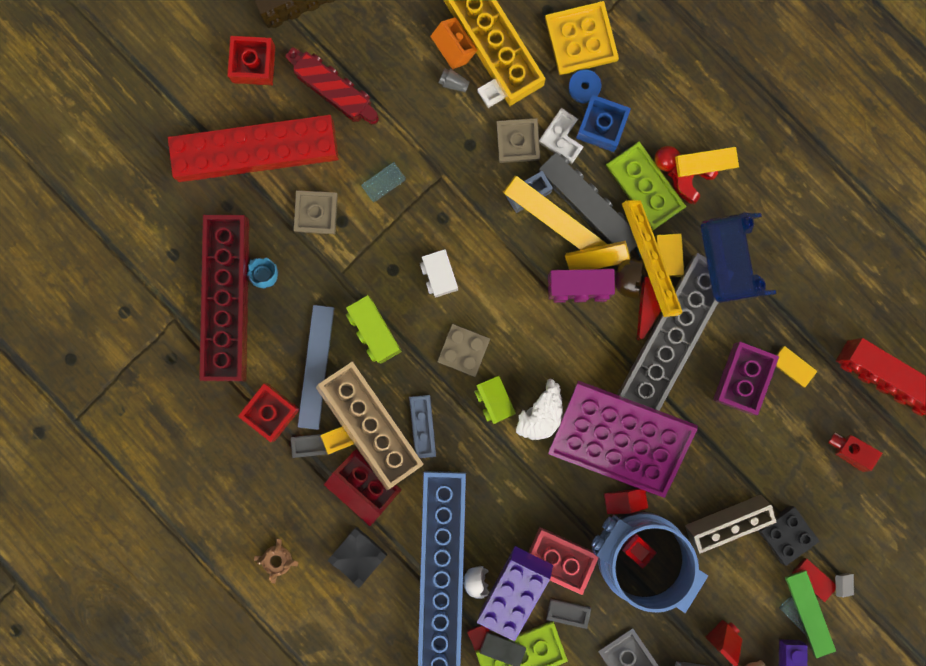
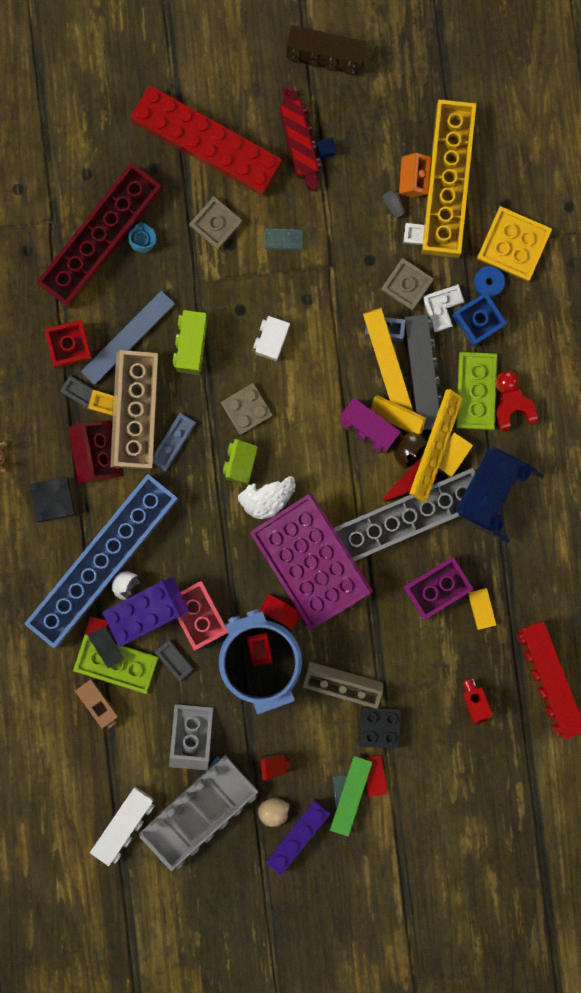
camera: 30 degrees right, 0 degrees up
red brick [228,36,276,85] -> none
yellow tile [675,147,739,177] -> none
light grey tile [835,573,854,597] -> none
none -> clear blue piece [317,138,337,159]

